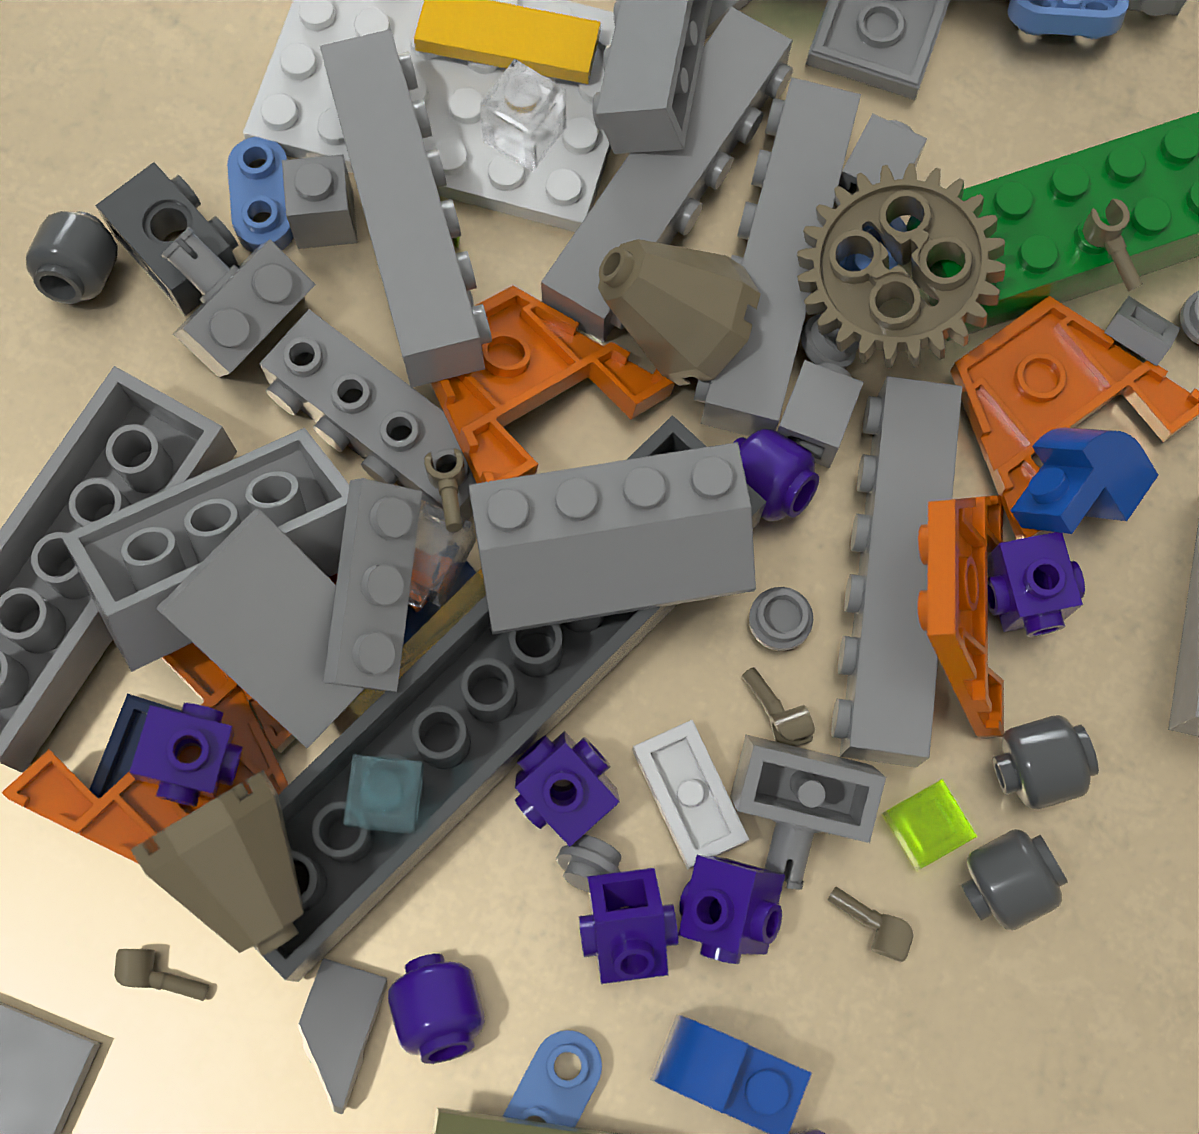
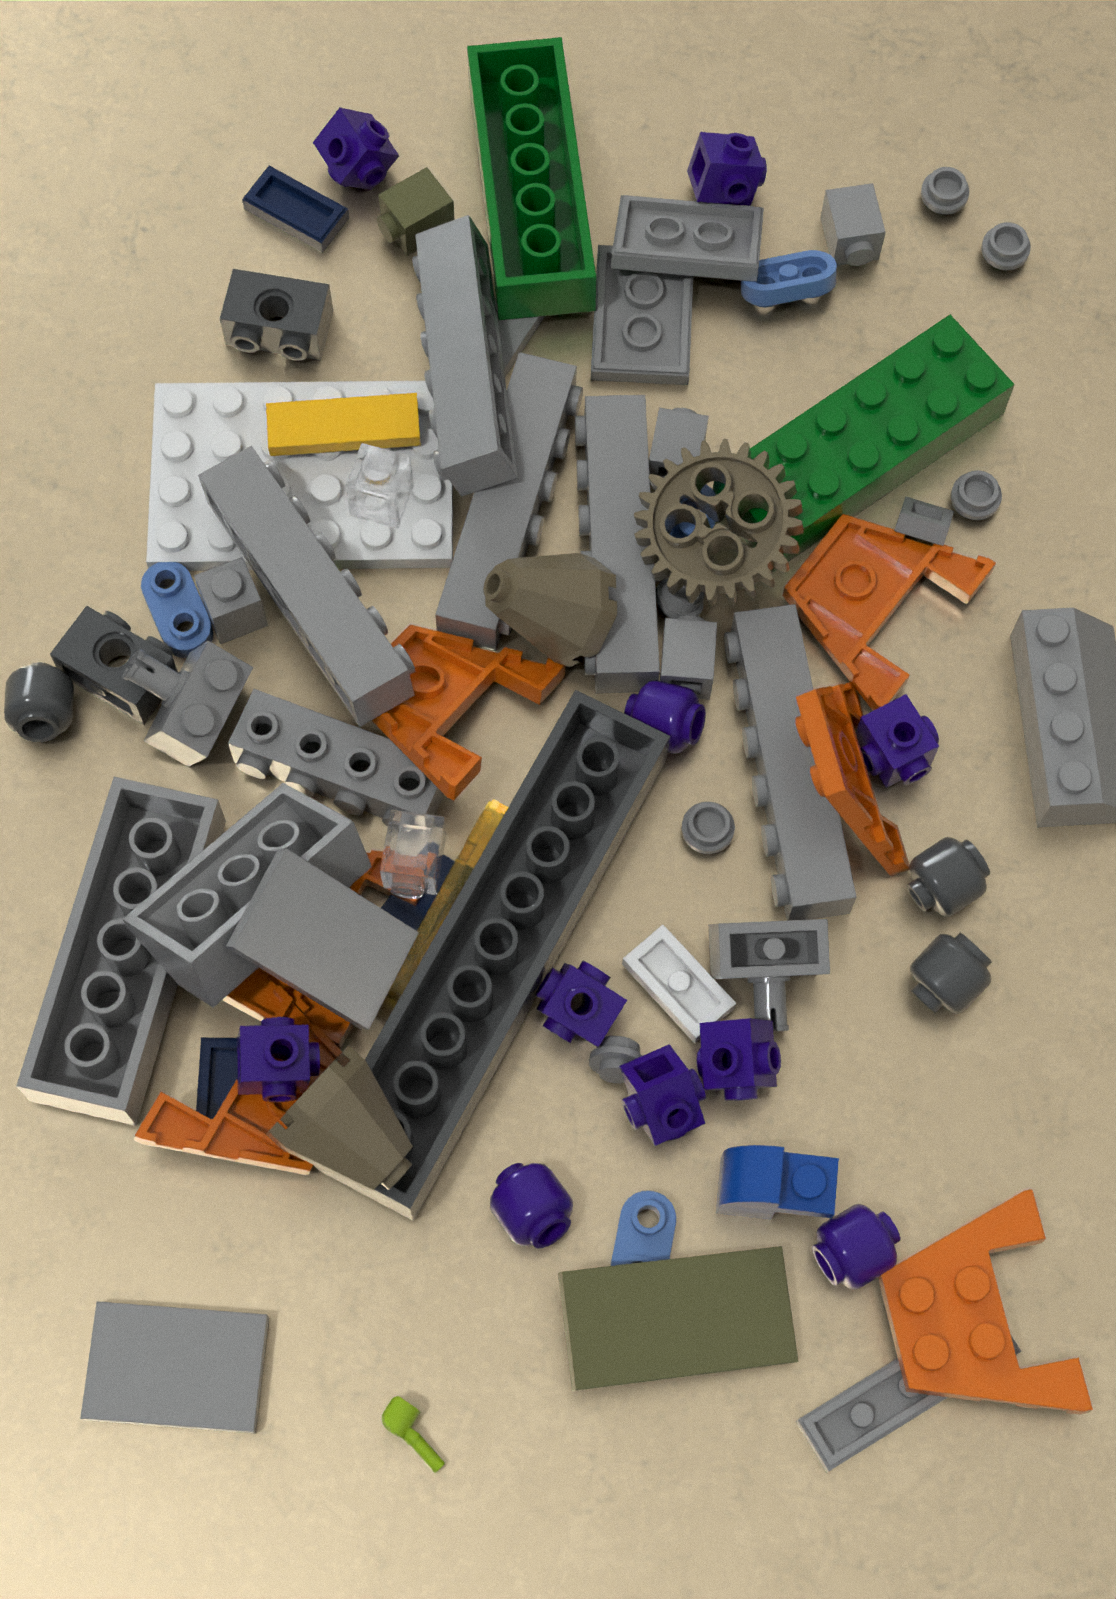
camera: 15 degrees left, 5 degrees down
dark tan hand [114,948,209,1001] -> none
light grey slope [298,958,387,1115] -> none
light grey plate [323,478,422,692] -> none
clear light blue plate [343,755,424,834] -> none
dark tan hand [424,448,466,532] -> none
light grey slope [469,442,756,635] -> none
dark tan hand [742,667,815,747] -> none
dark tan hand [828,886,913,962] -> none
clear neon green tile [883,779,977,870] -> none
blue brick [1010,427,1159,534] -> none
dark tan hand [1083,199,1143,292] -> none

